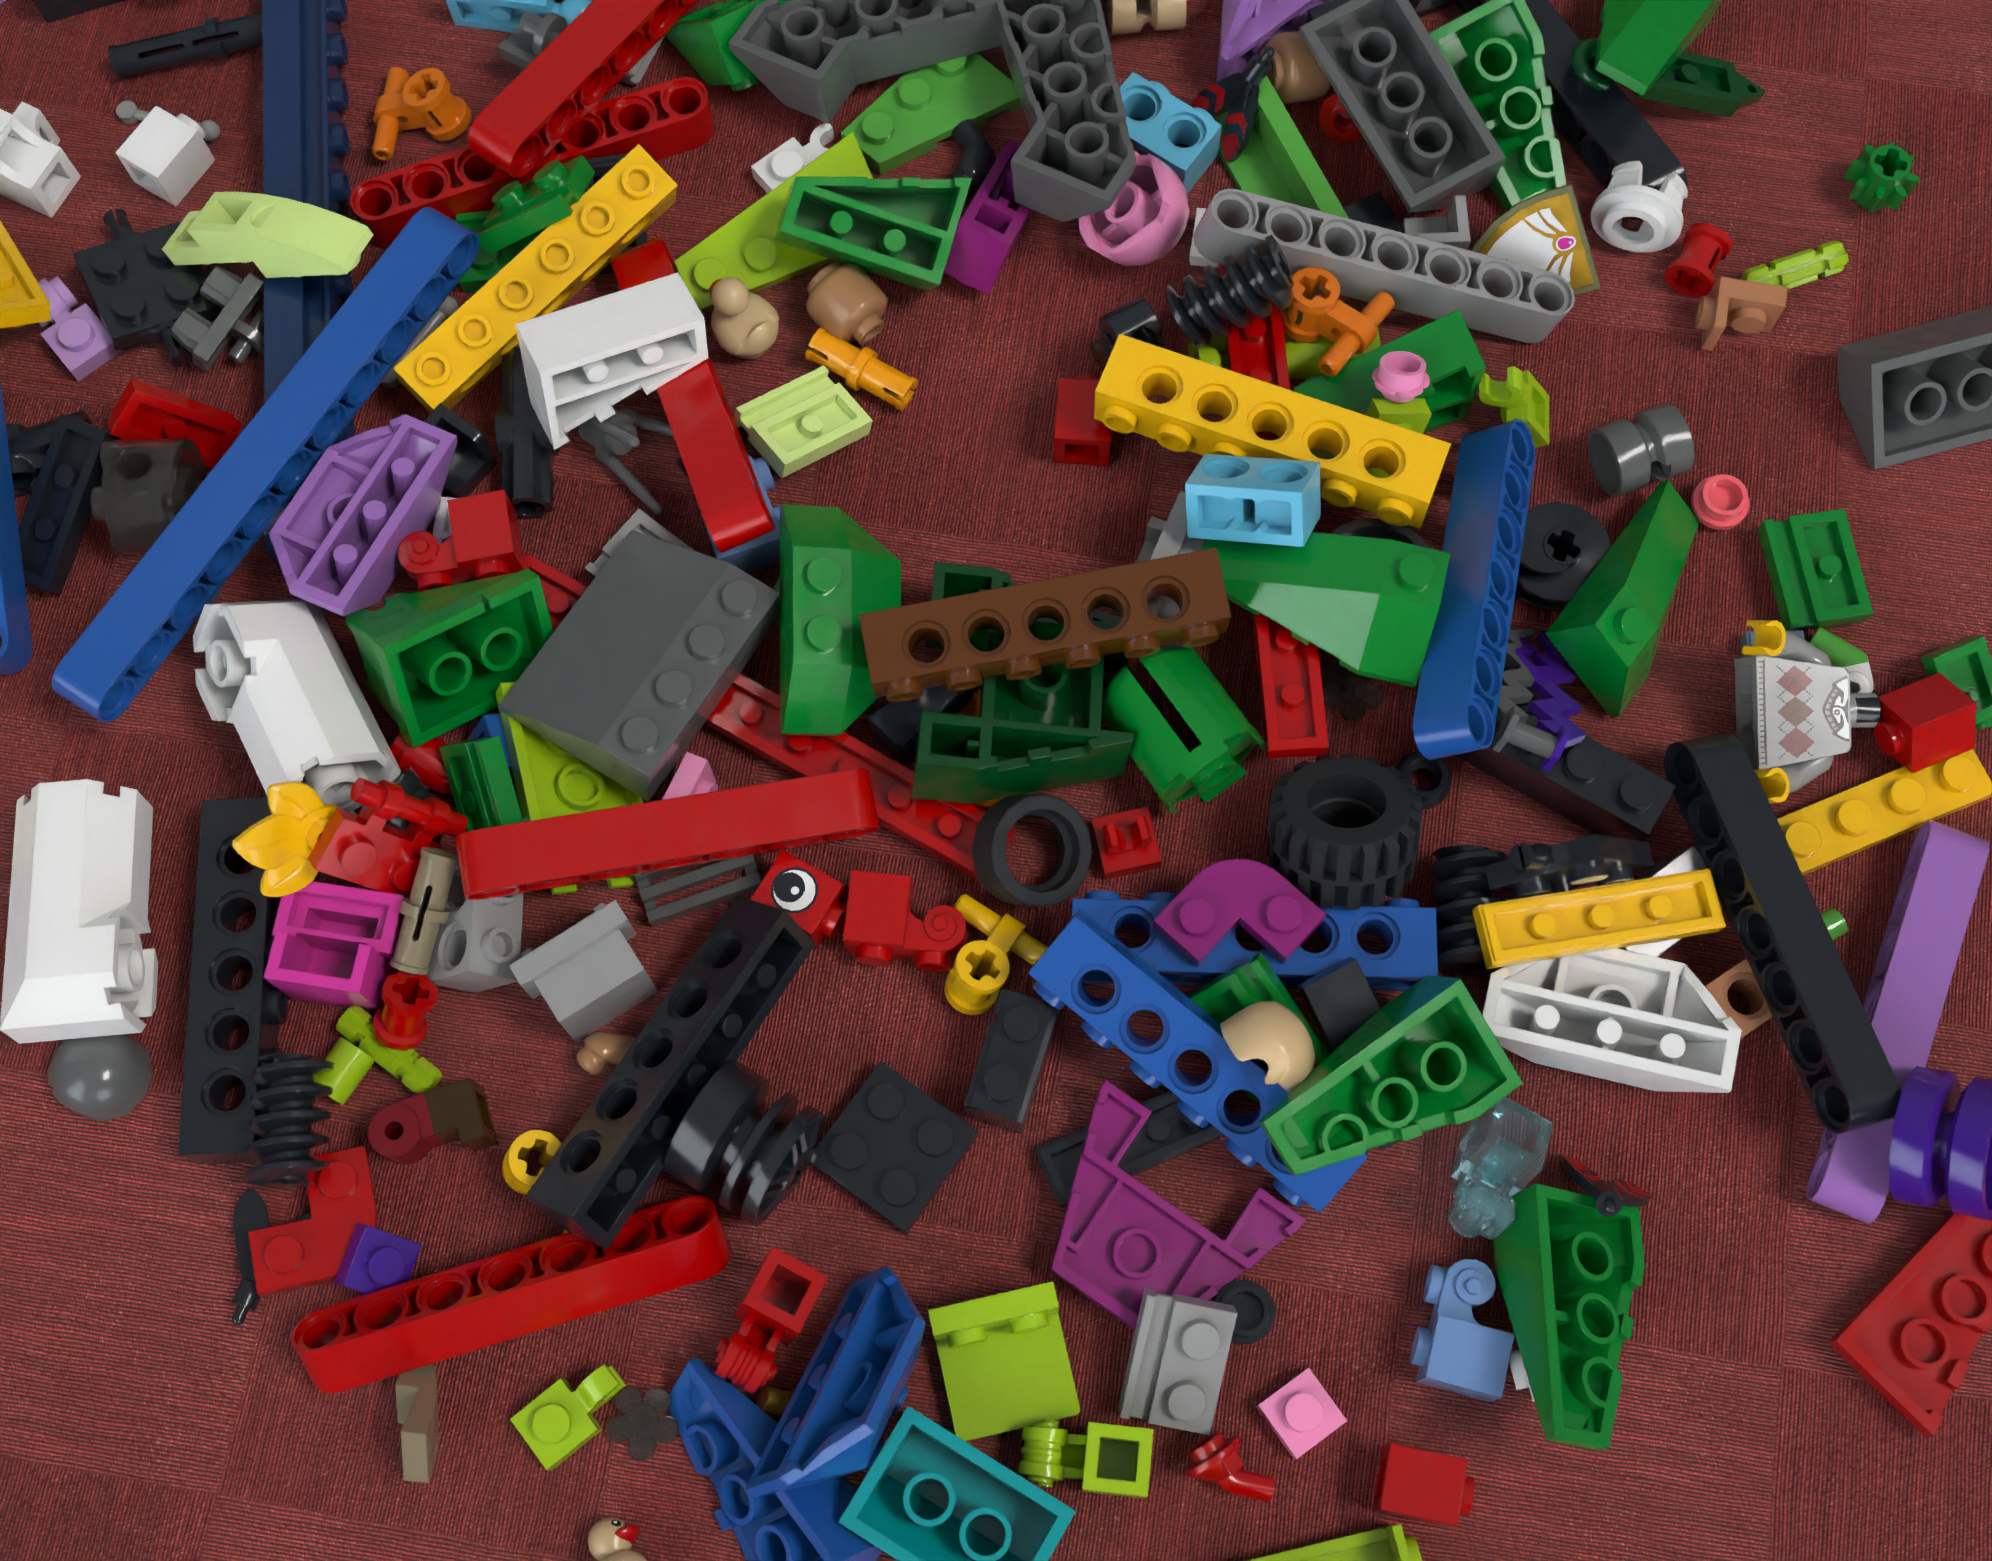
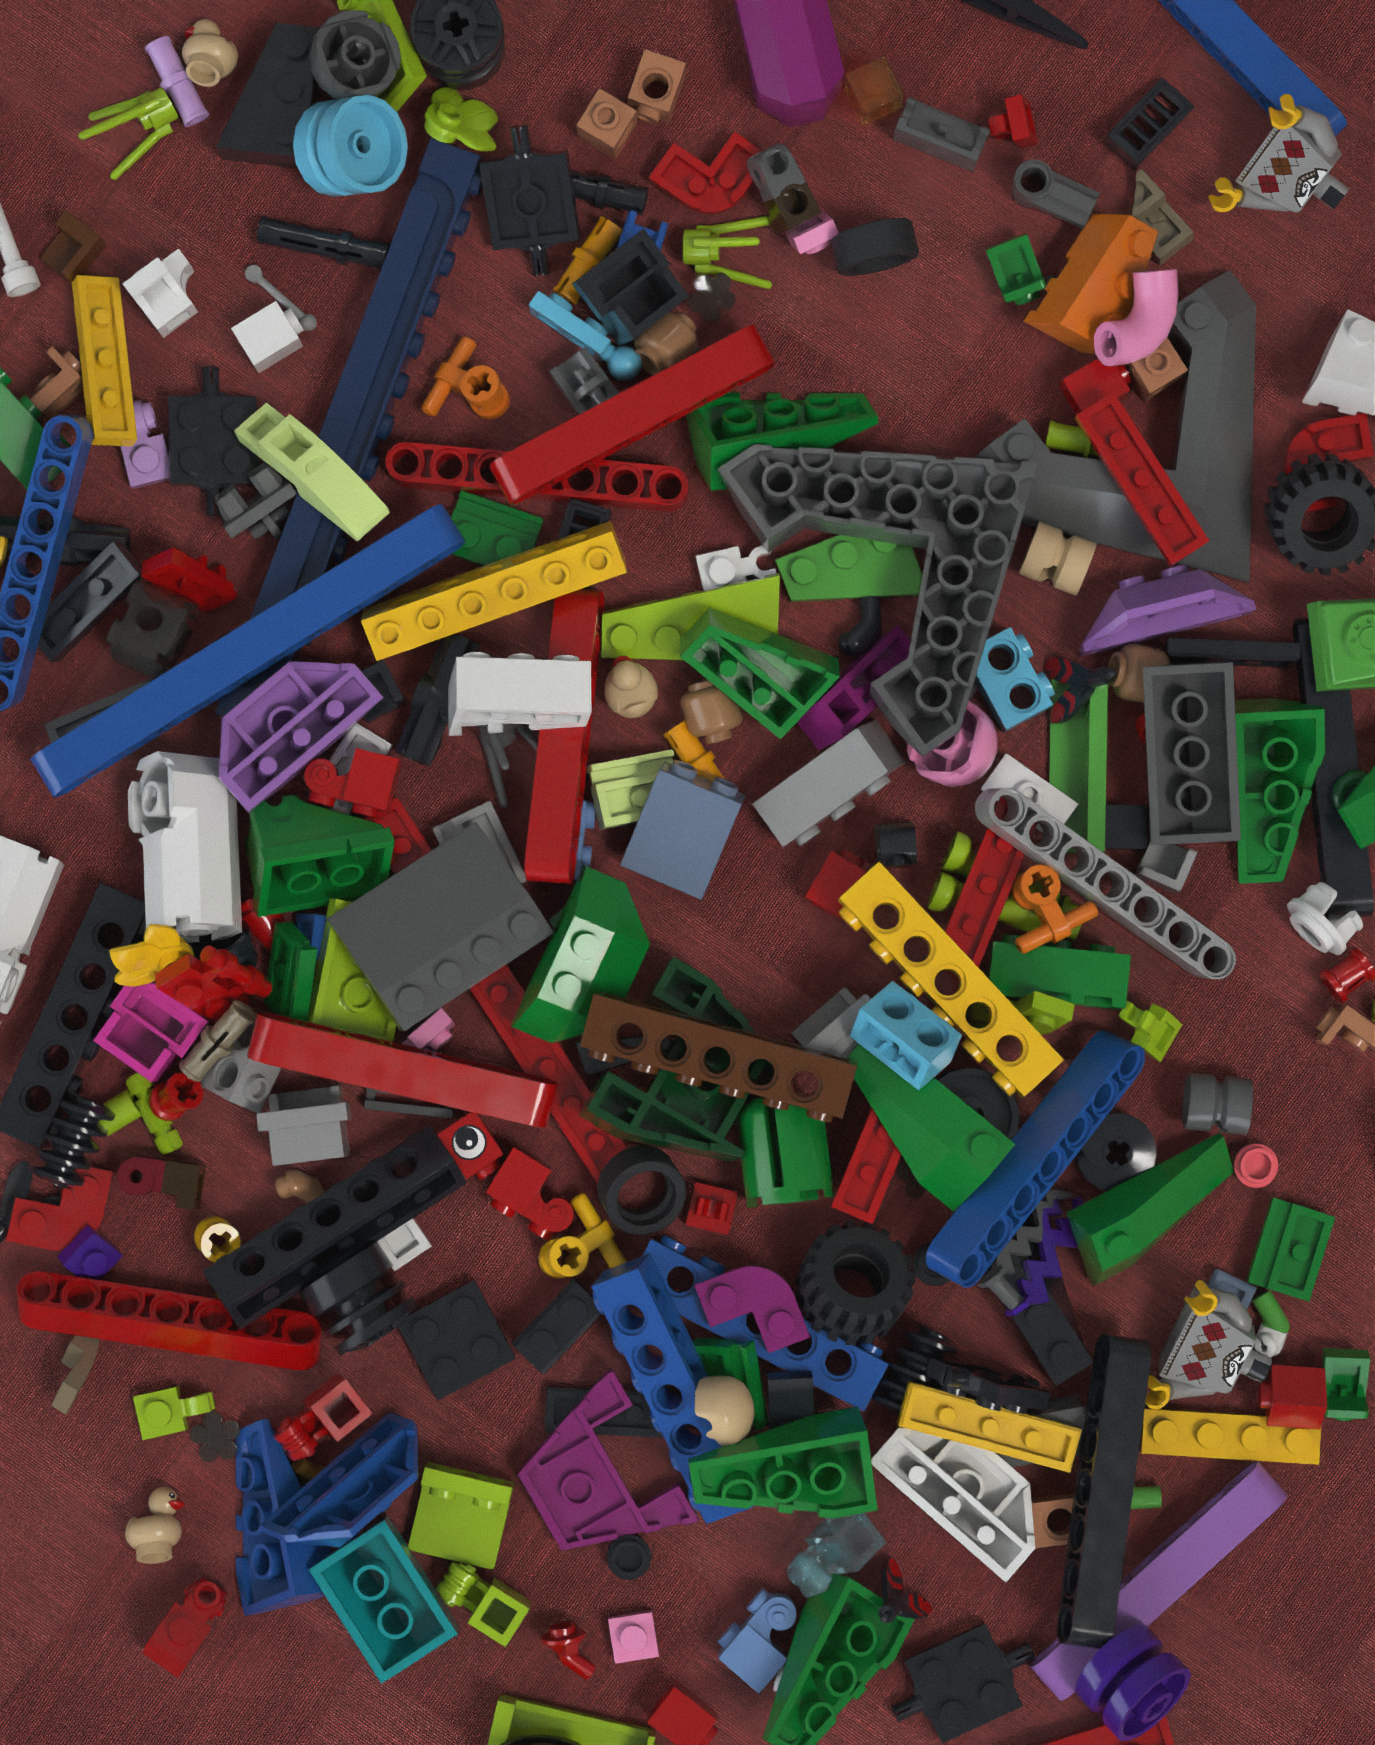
camera: 25 degrees right, 15 degrees up
green plate [477,155,595,255] -> none
light grey plate [1118,1288,1237,1435] -> none
black piece [1166,235,1294,348] -> none
bright pink plate [1372,351,1430,403] -> none
shield [1472,183,1601,295] -> none
none -> white plate [378,1218,433,1271]
none -> sand blue panel [620,760,745,900]
none -> light grey wedge [753,720,906,847]
none -> black plate [891,1622,1036,1744]

